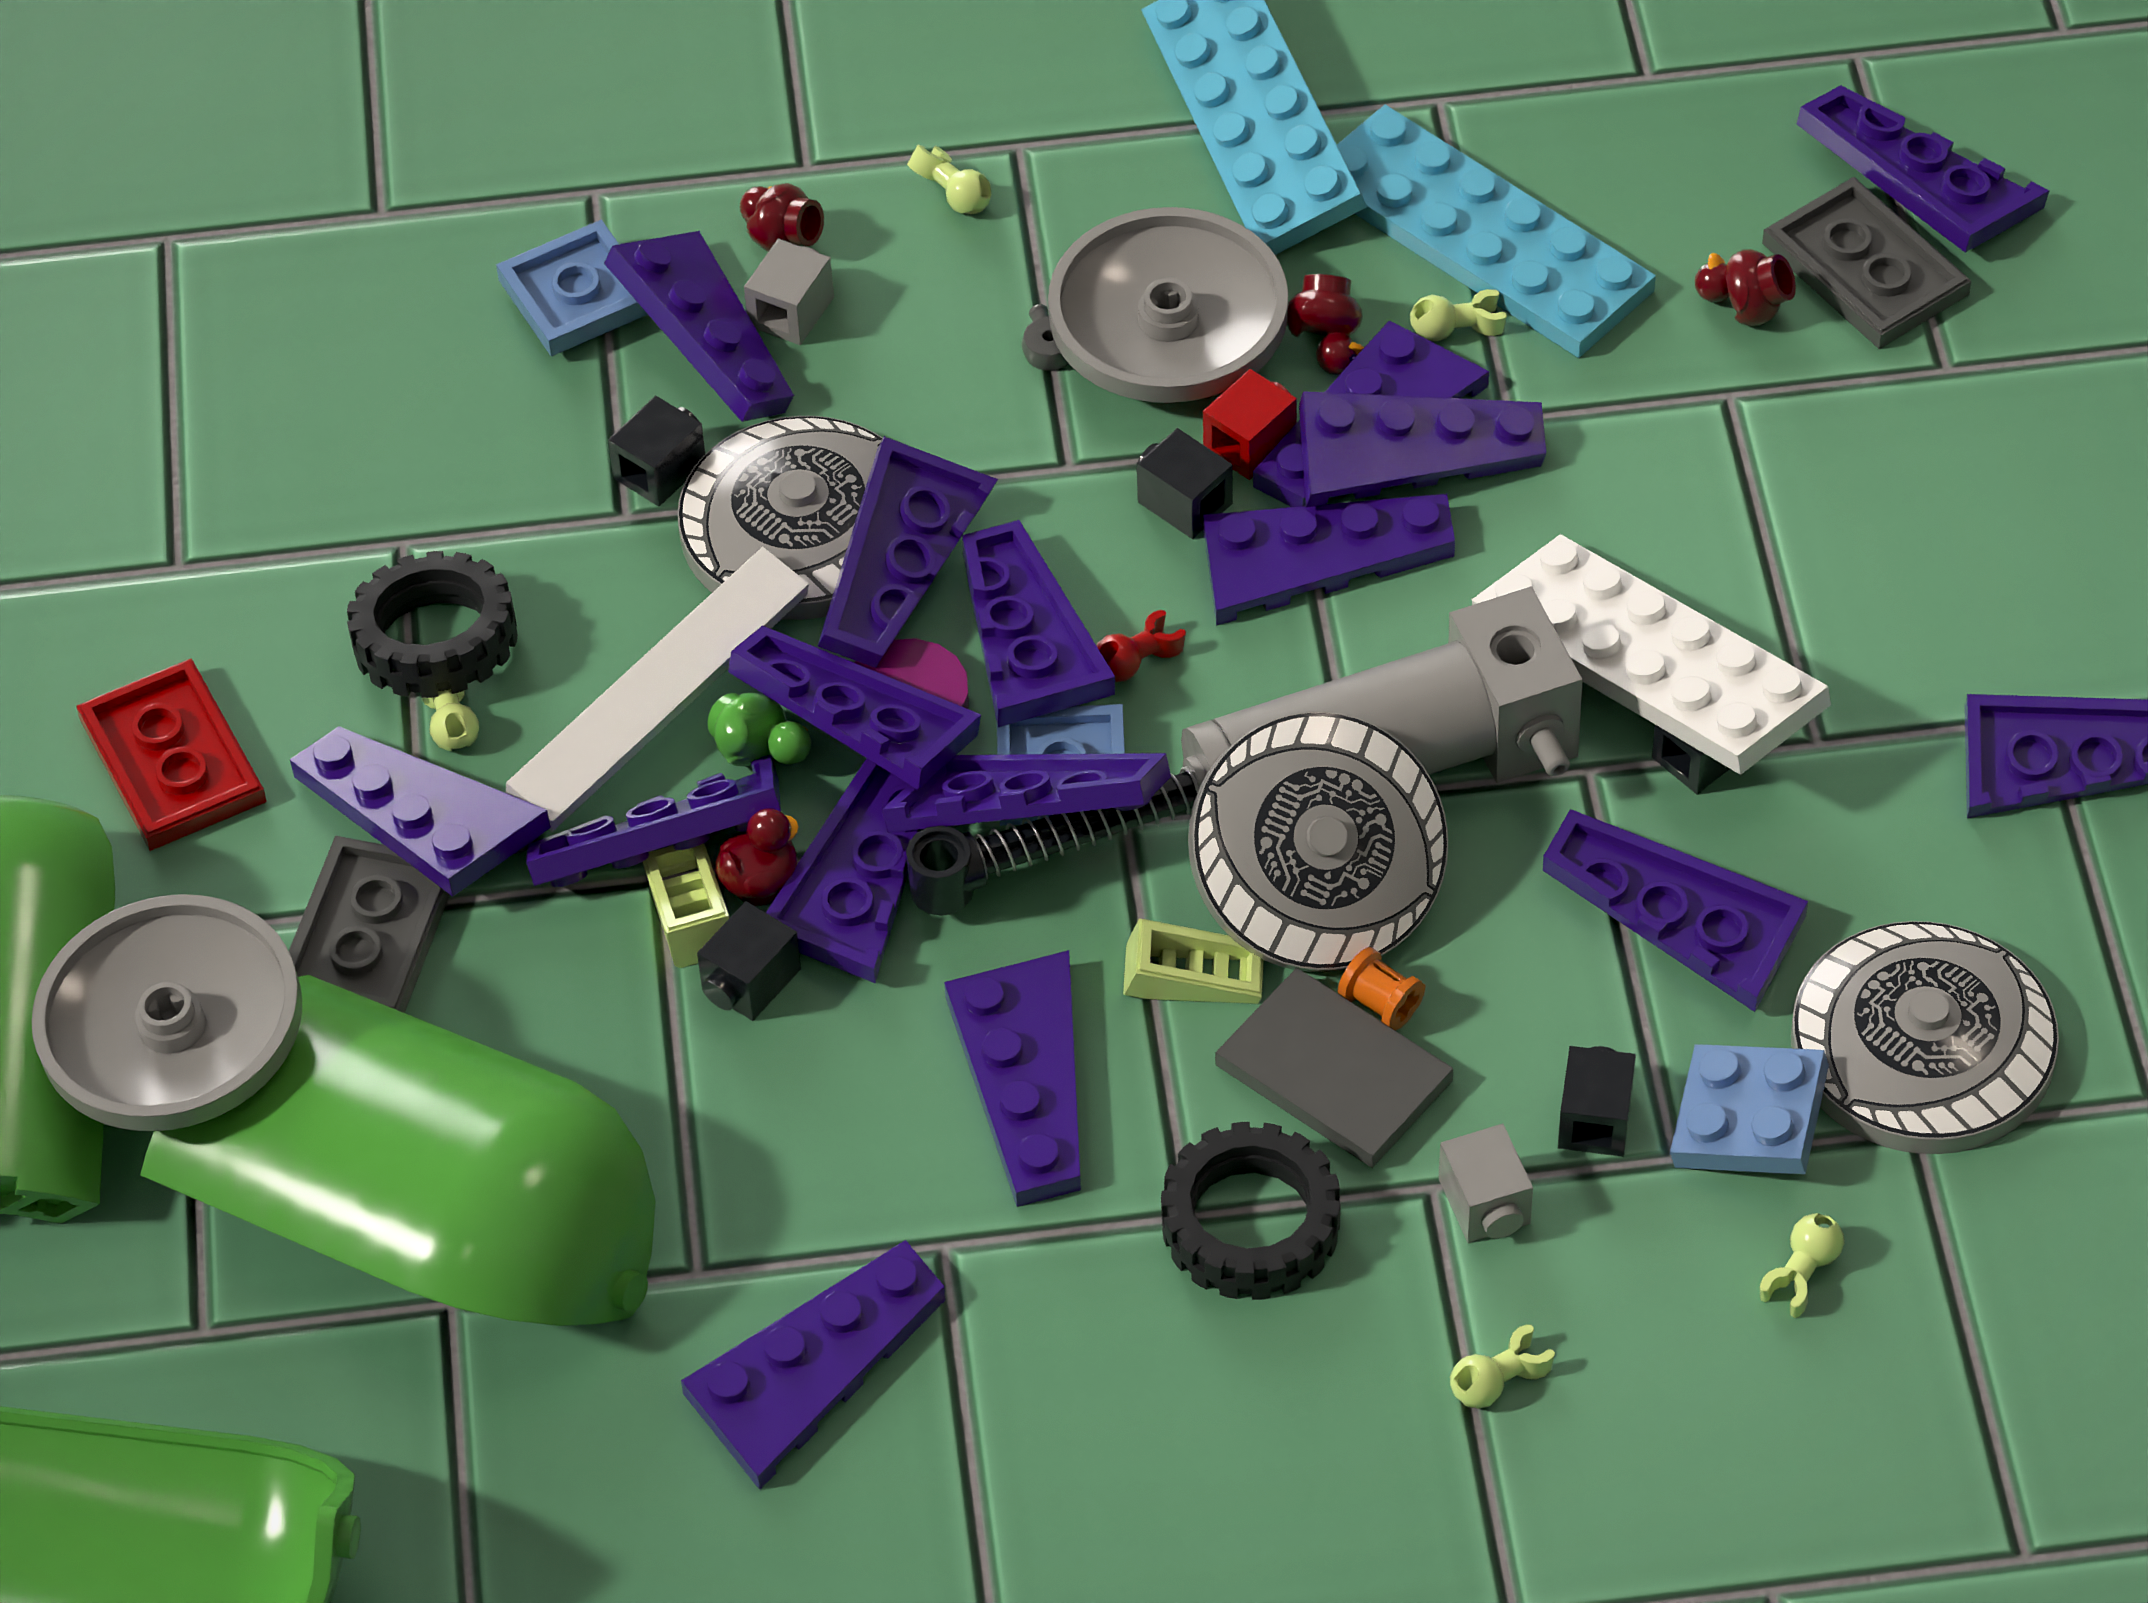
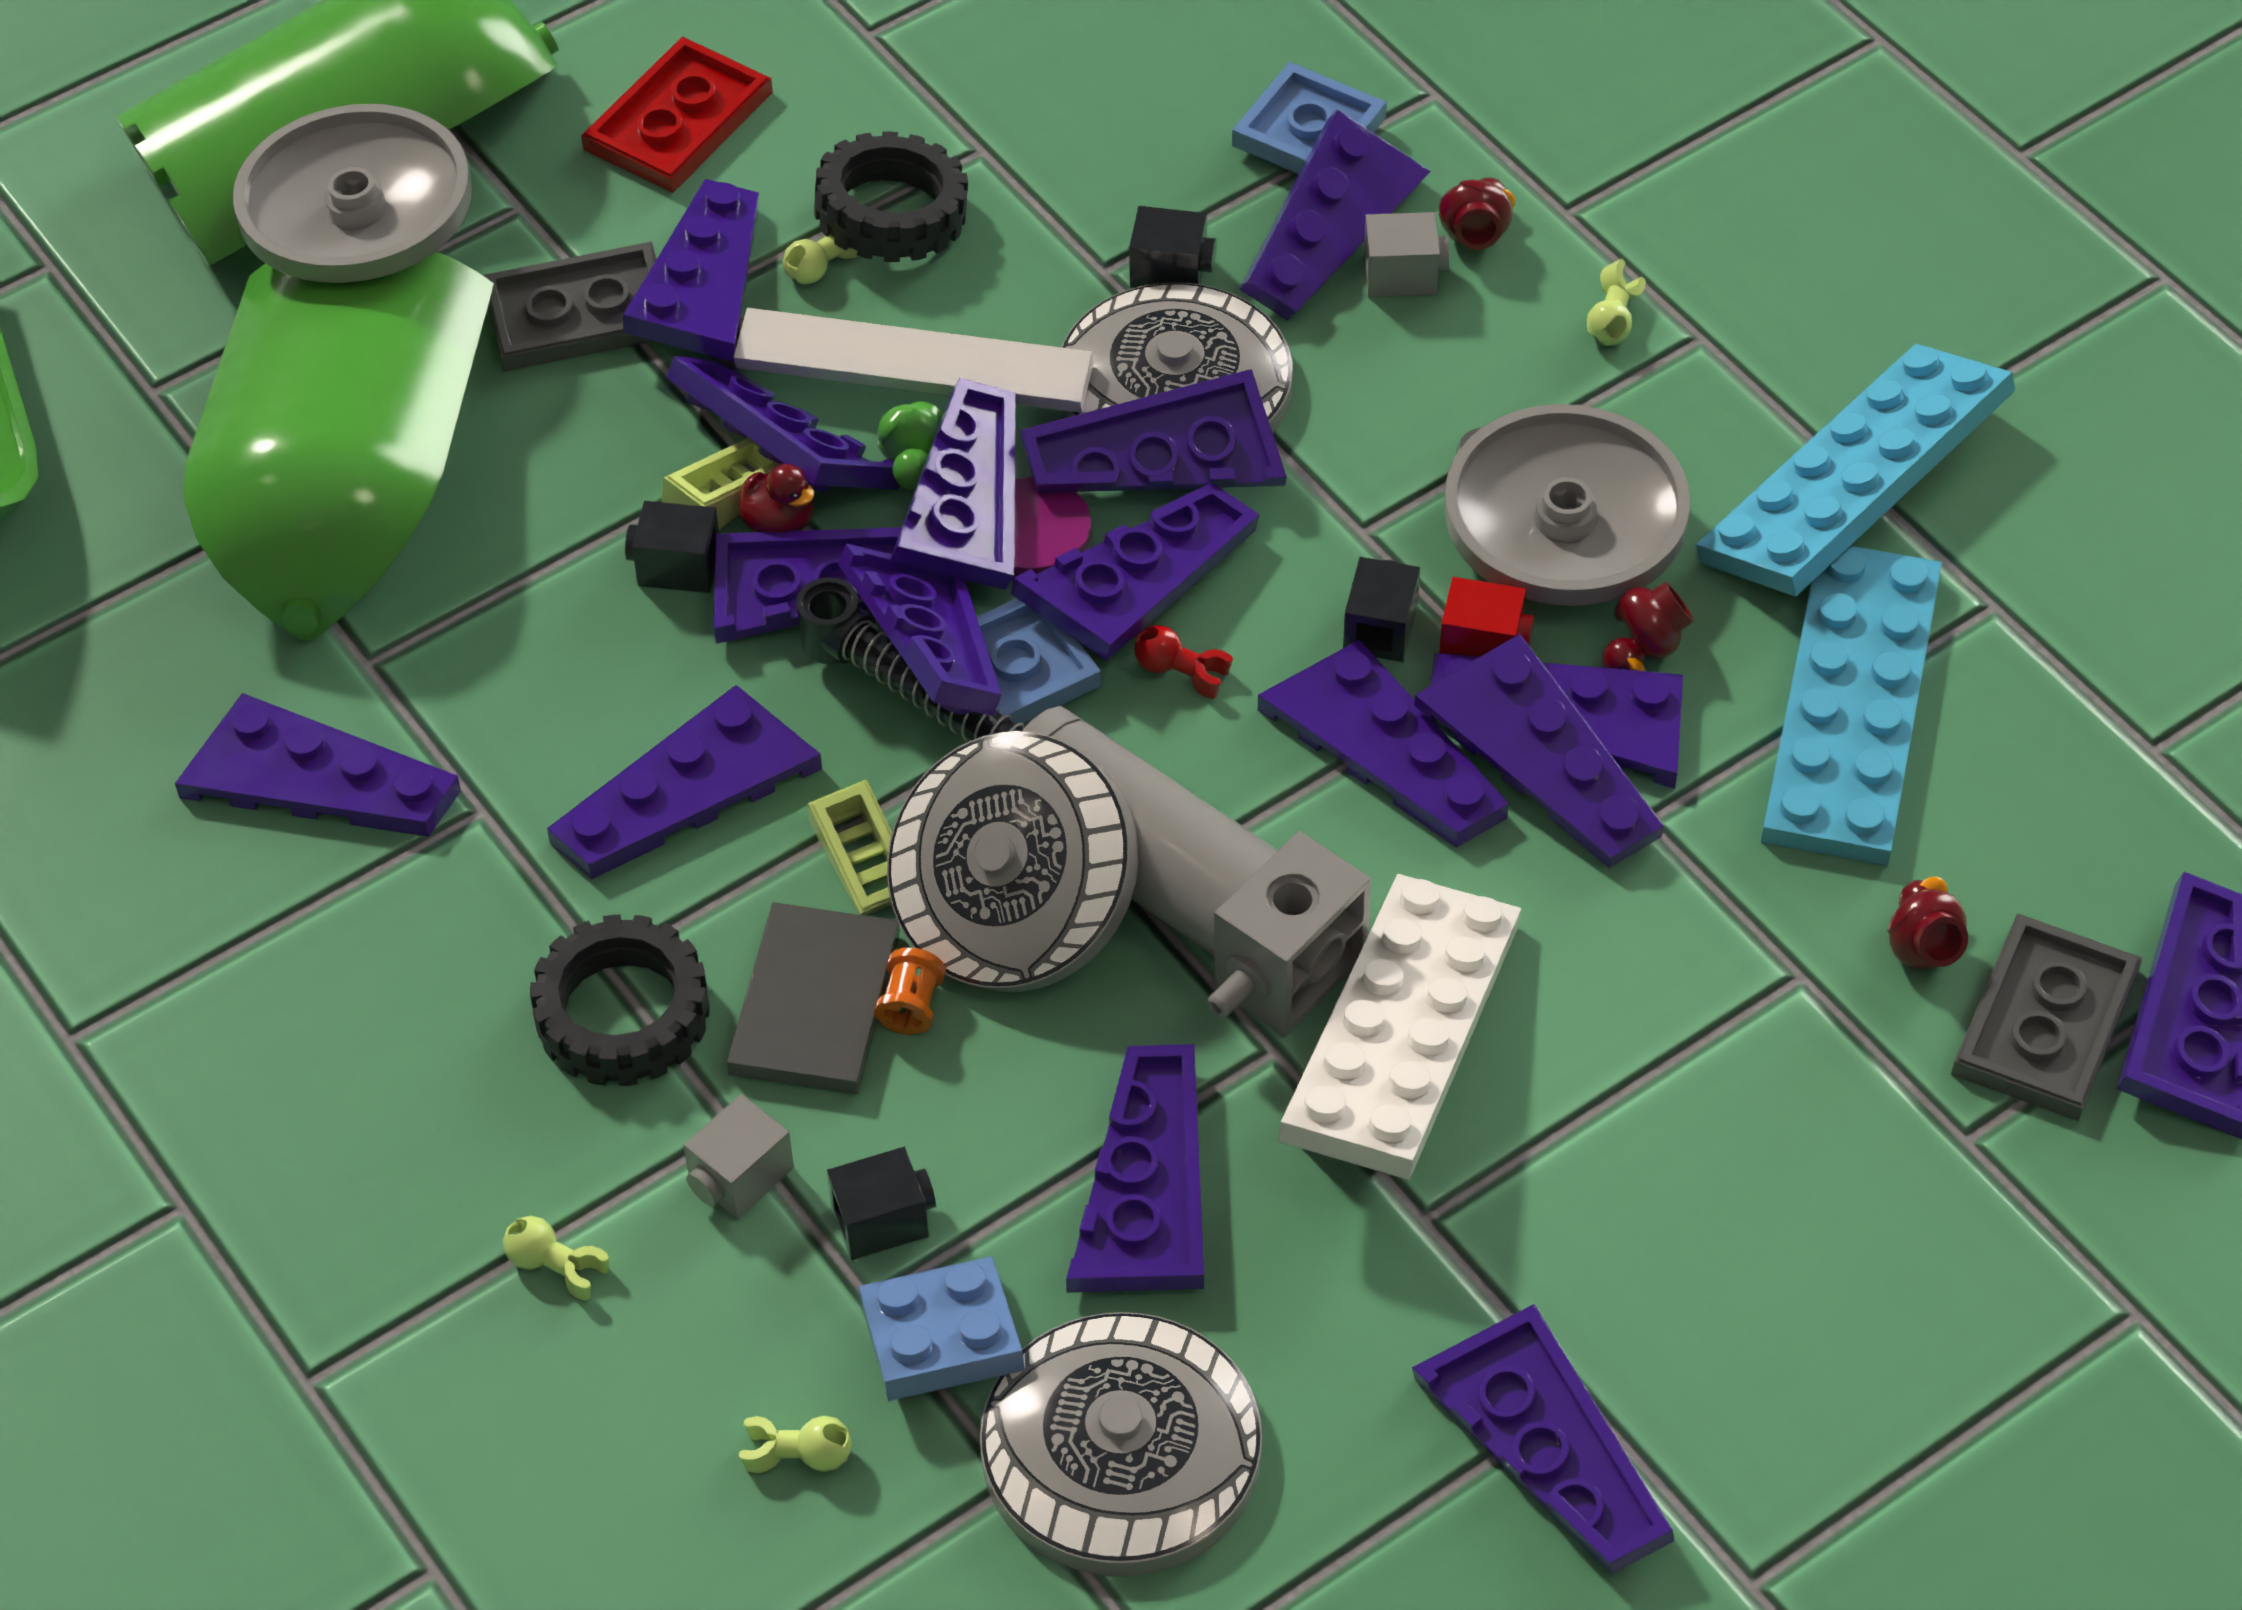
camera: 60 degrees right, 0 degrees up
yellowish green arm [1410,289,1507,342] -> none

